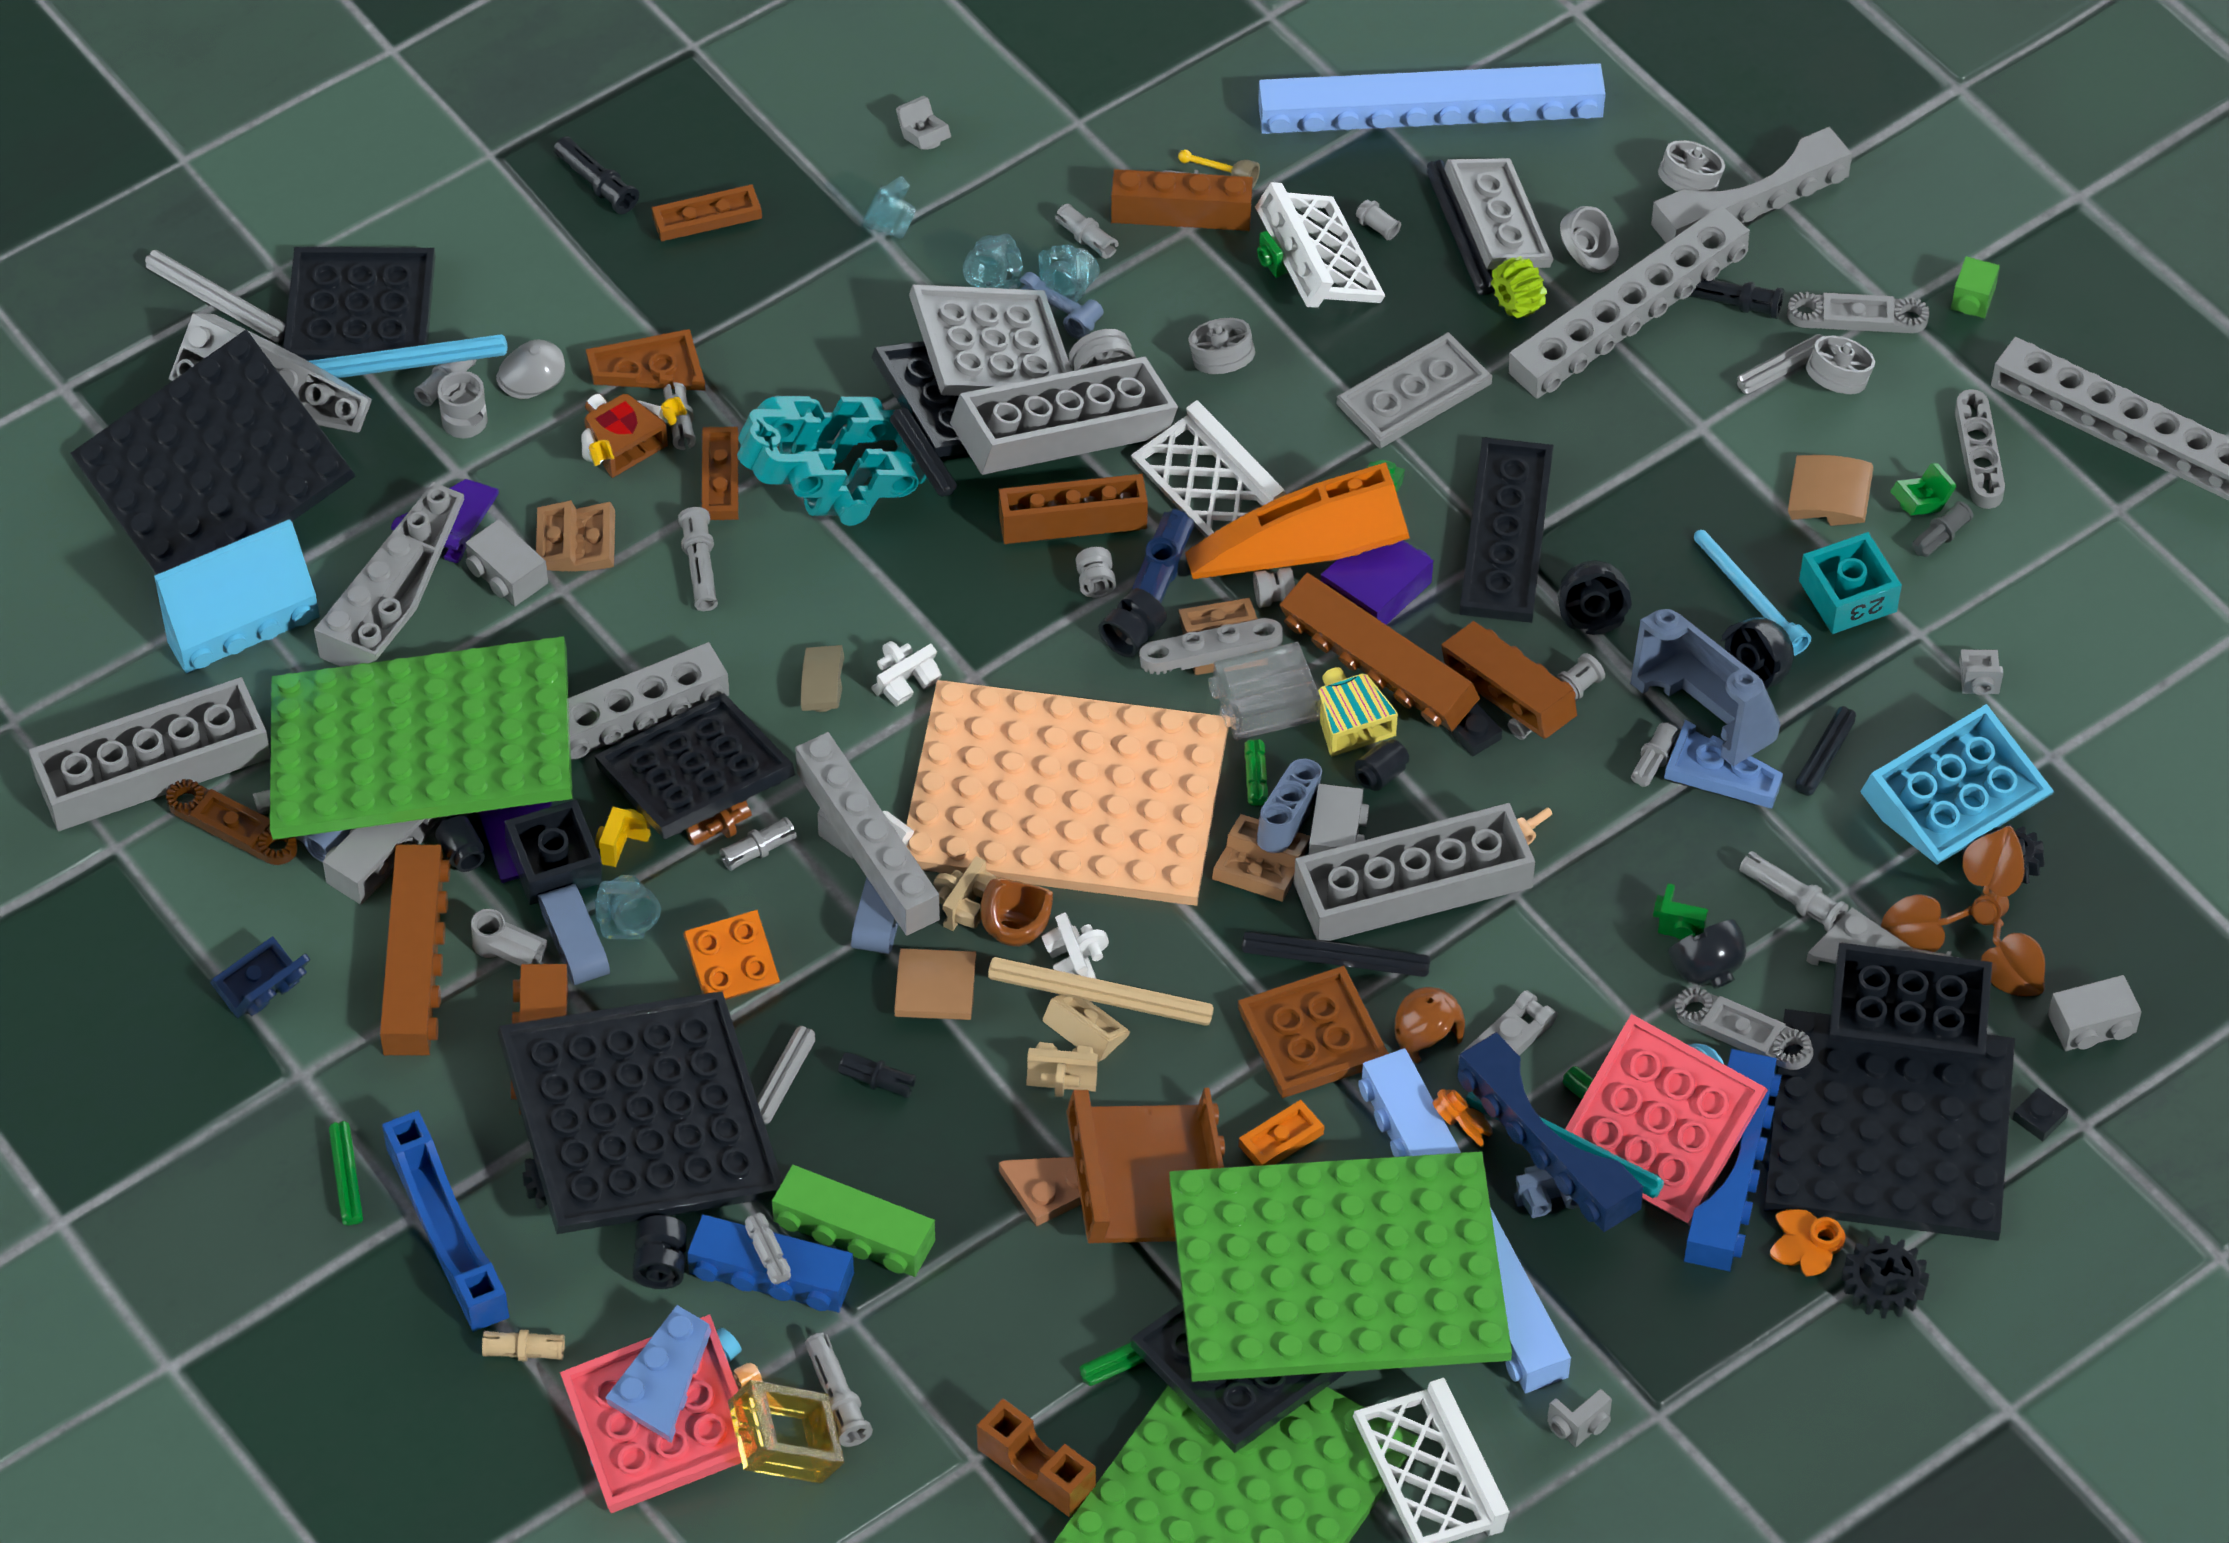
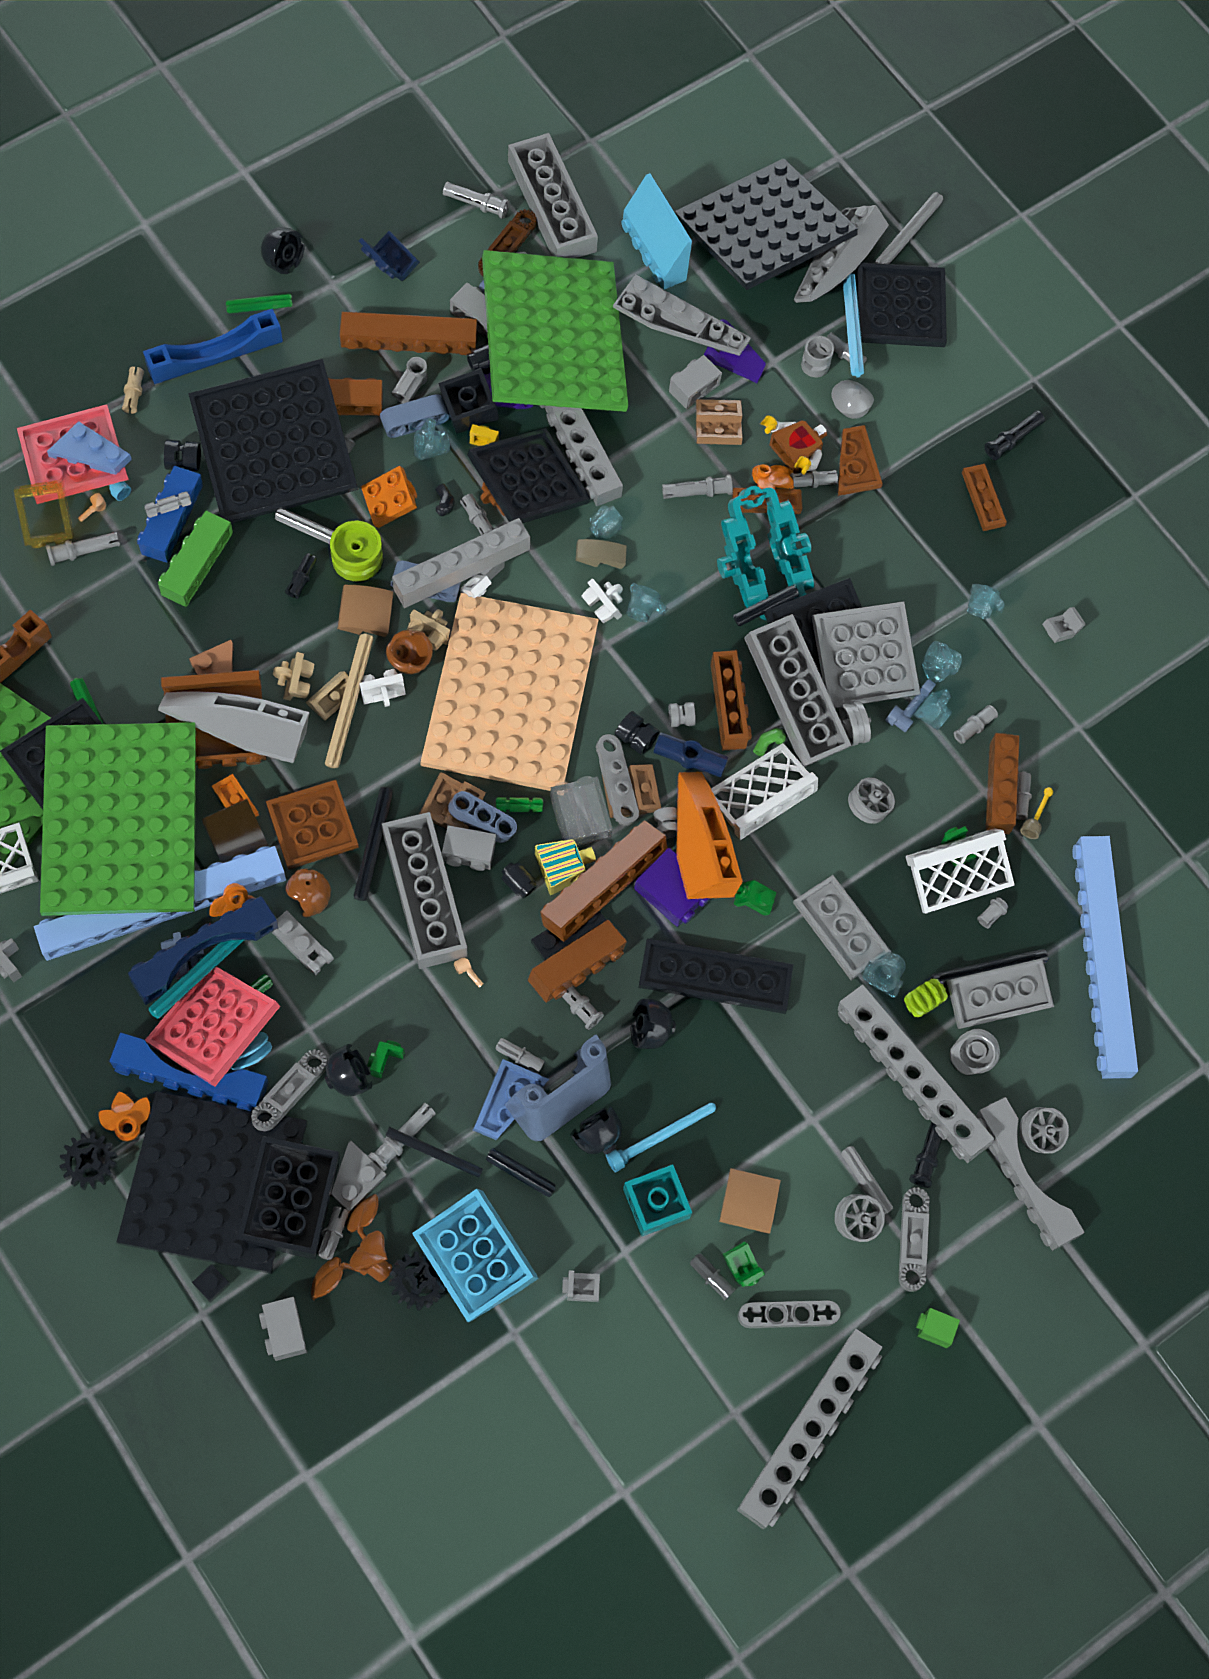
camera: 85 degrees right, 15 degrees up
none -> light grey wedge [158,692,309,763]
none -> dark brown slope [202,799,268,863]
none -> black cylinder [261,227,305,274]
none -> lime wheel [330,520,383,582]
none -> black bar [385,1126,483,1178]
none -> black arm [435,484,455,517]
none -> light grey pin [443,182,510,219]
none -> clear light blue head [589,505,624,540]
none -> clear light blue piece [626,583,668,622]
none -> orange plate [752,464,794,490]
none -> bright green arm [753,728,786,756]
none -> clear light blue piece [862,953,906,998]

